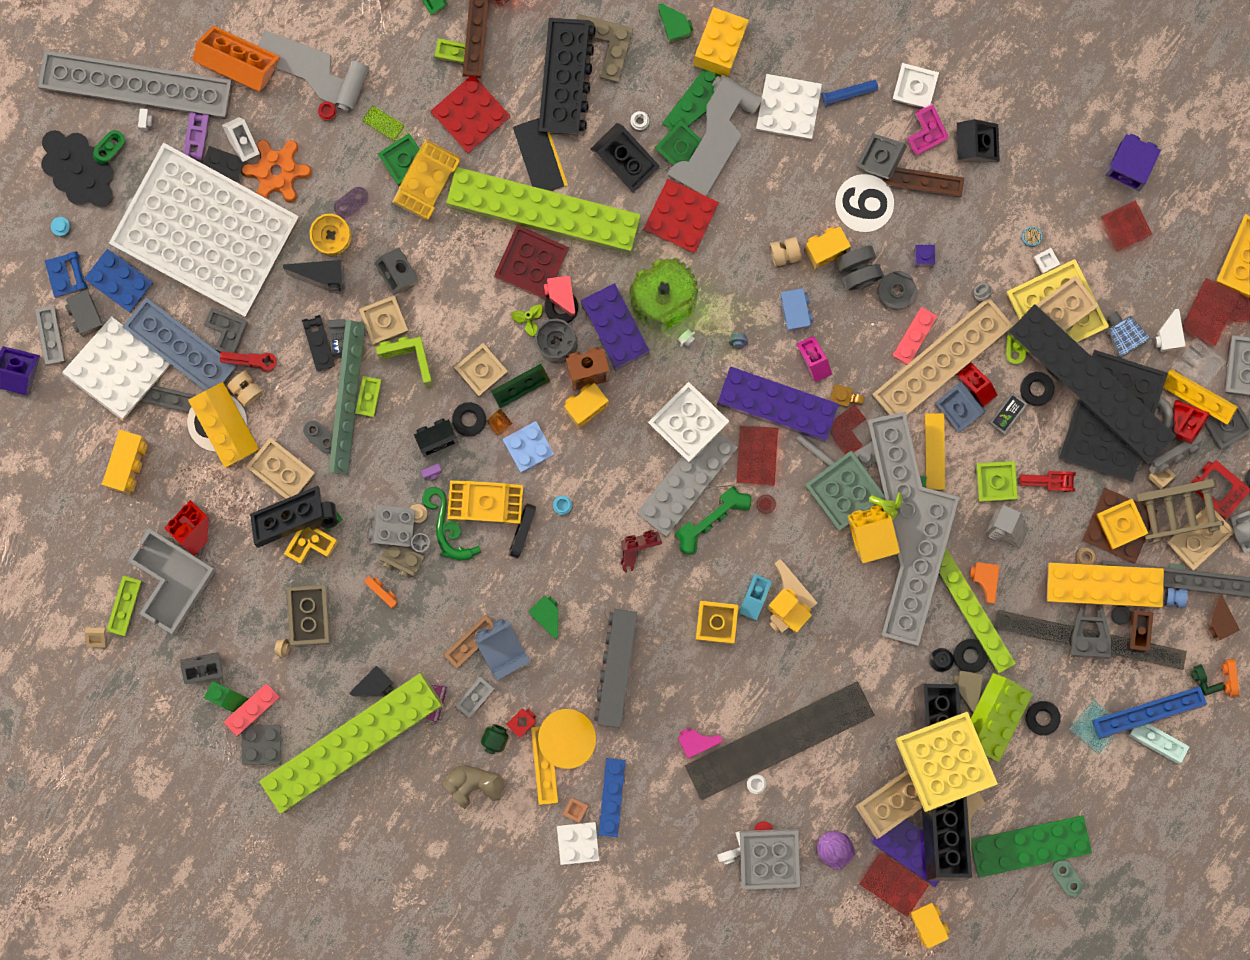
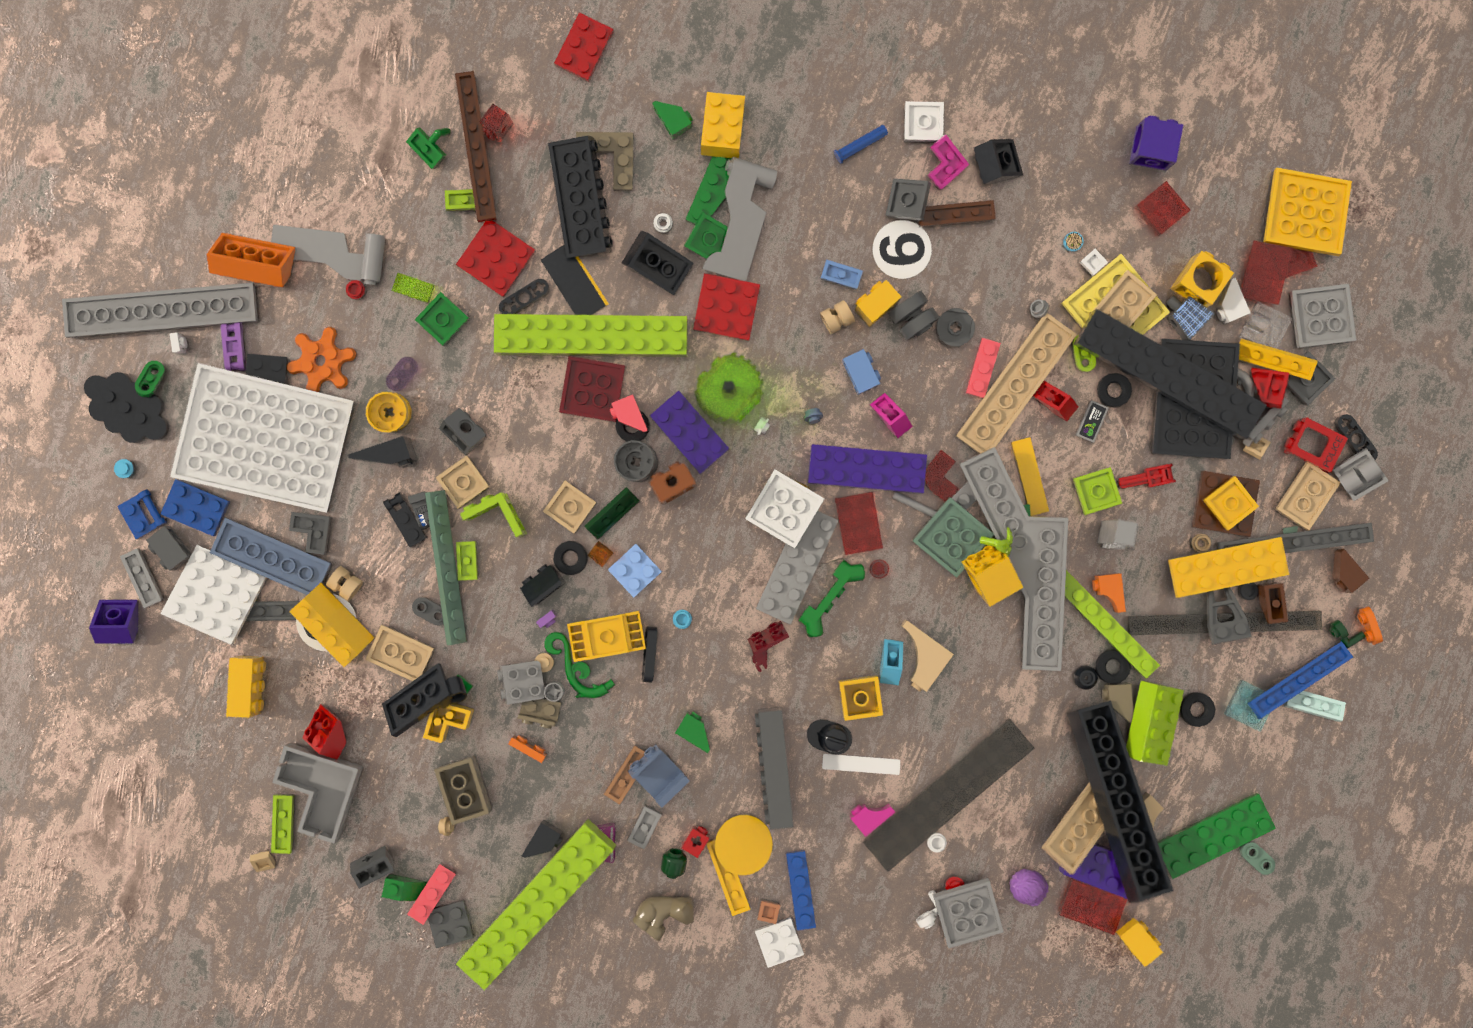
camera: 10 degrees left, 5 degrees up
red connector [220,351,276,372] -> none
white slope [222,117,260,162] -> none
yellow plate [392,139,460,220] -> none
lime plant [511,304,543,336] -> none
yellow brick [564,383,609,429] -> none
white plate [756,74,822,140] -> none
yellow brick [767,588,812,633] -> none
pearl gold plate [830,384,865,408] -> none
light yellow plate [895,712,998,812] -> none
dark purple brick [914,245,935,267] -> none
sand blue bracket [935,382,986,433] -> none
dark tan fence [1137,479,1224,543] -> none
medium blue wheel [1165,587,1188,608] -> none
none -> black beam [499,279,550,314]
none -> black piece [807,719,852,755]
none -> medium blue plate [821,259,863,290]
none -> white sticker [822,754,900,775]
none -> yellow brick [1170,251,1234,307]

